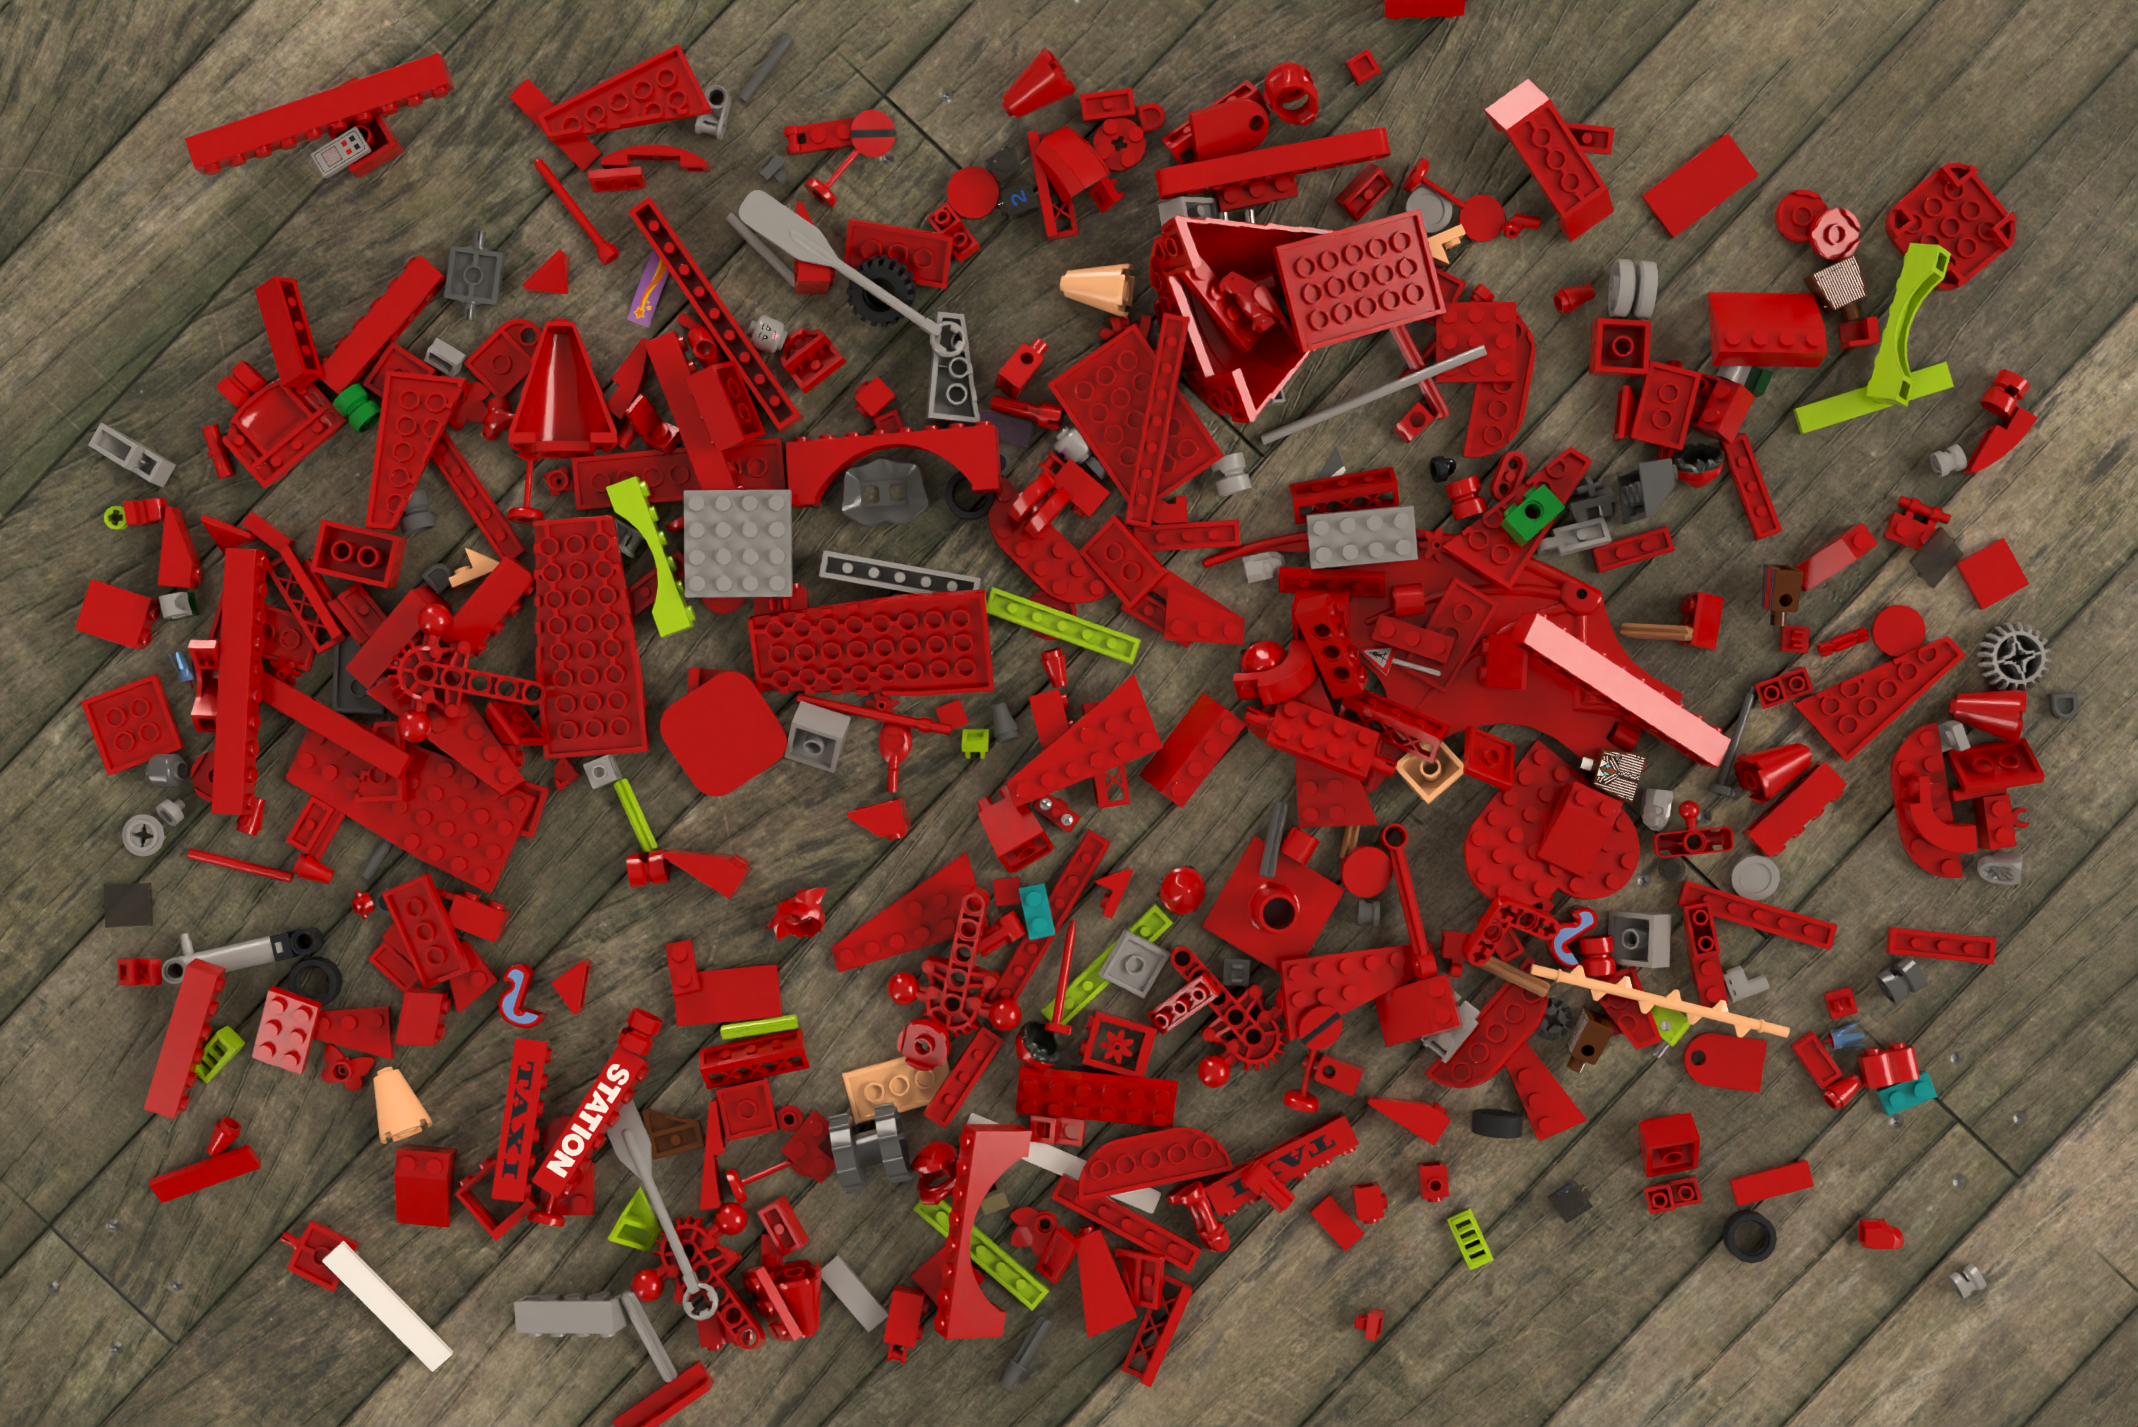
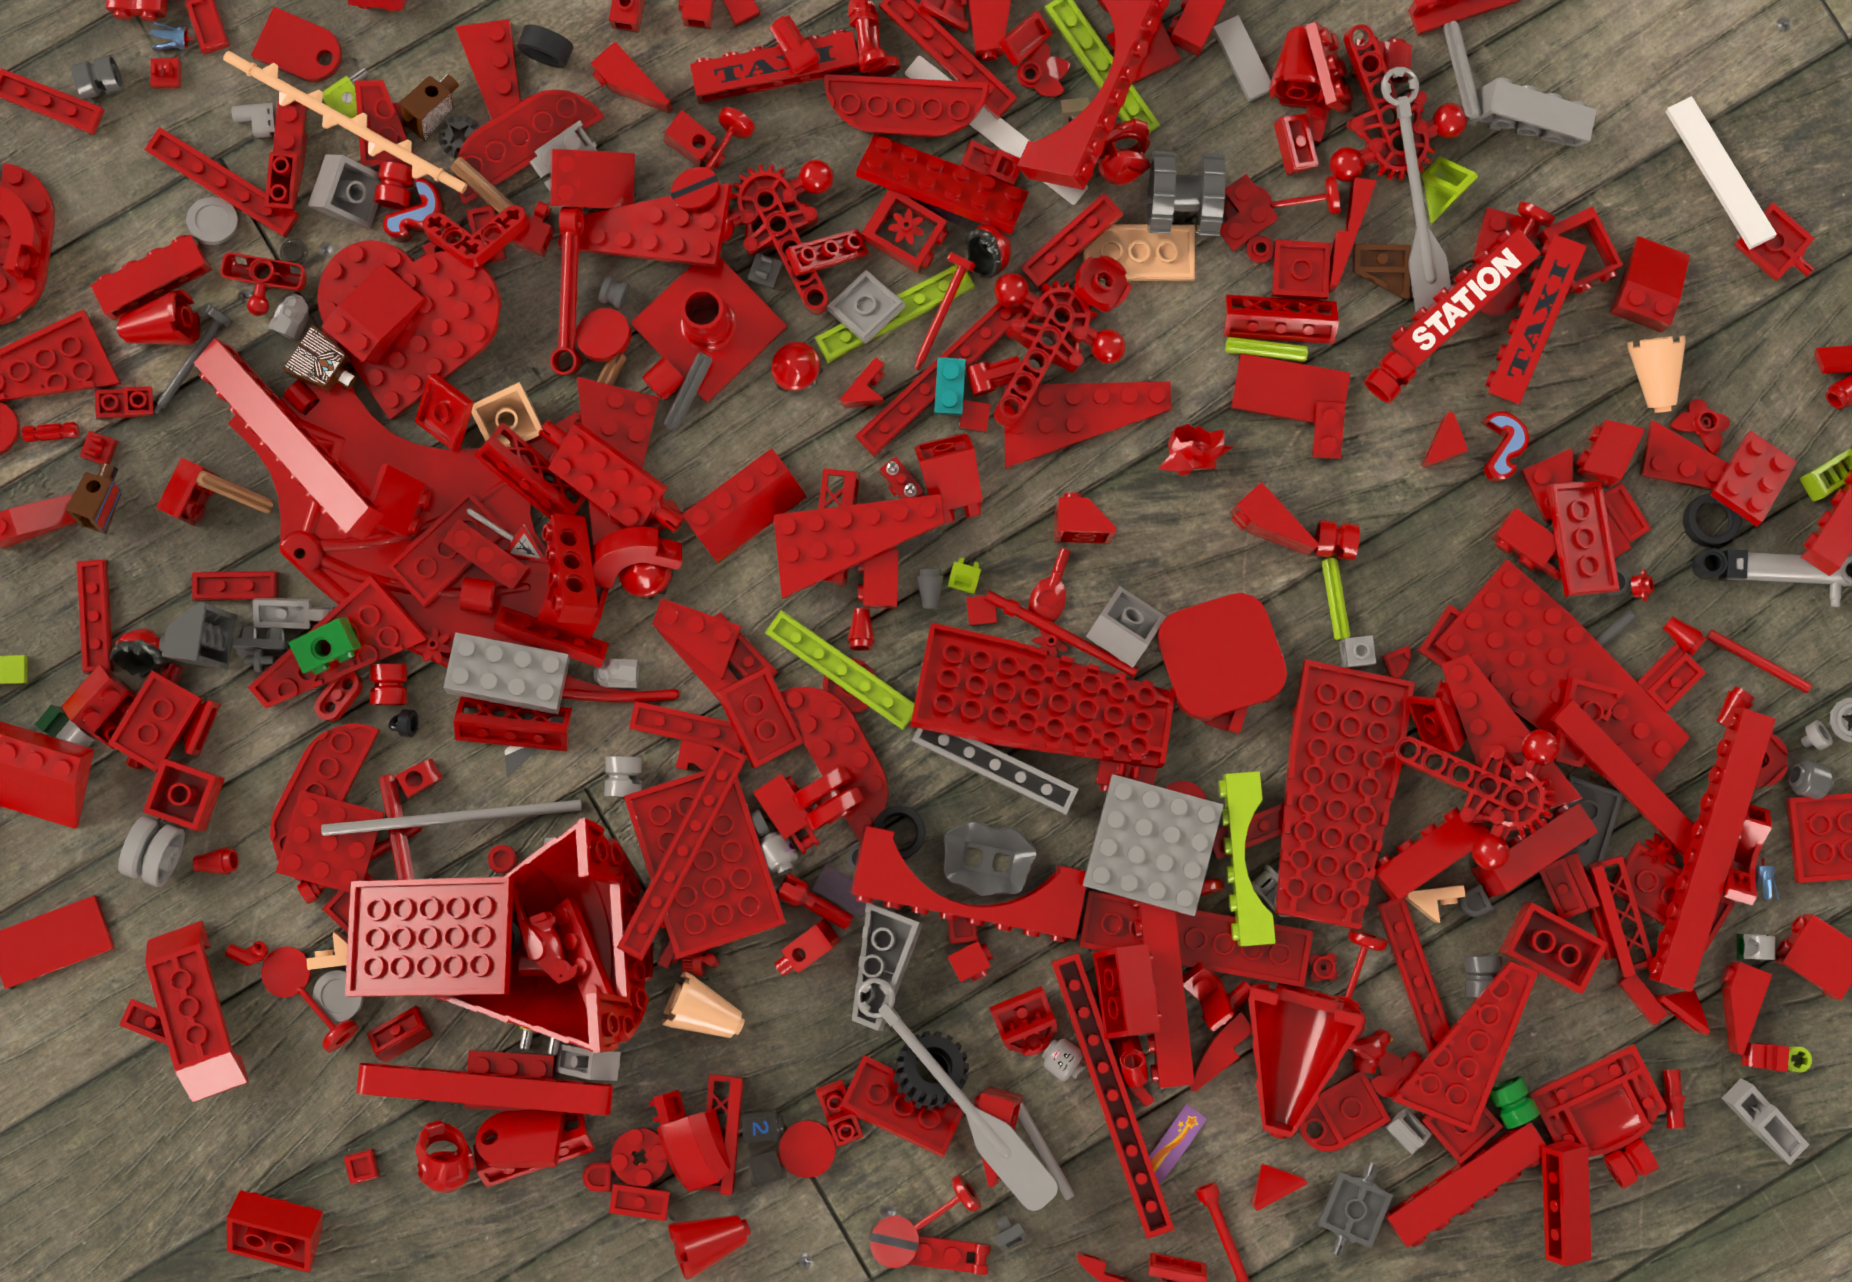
camera: 170 degrees left, 5 degrees down
none -> red tile [488,845,517,873]

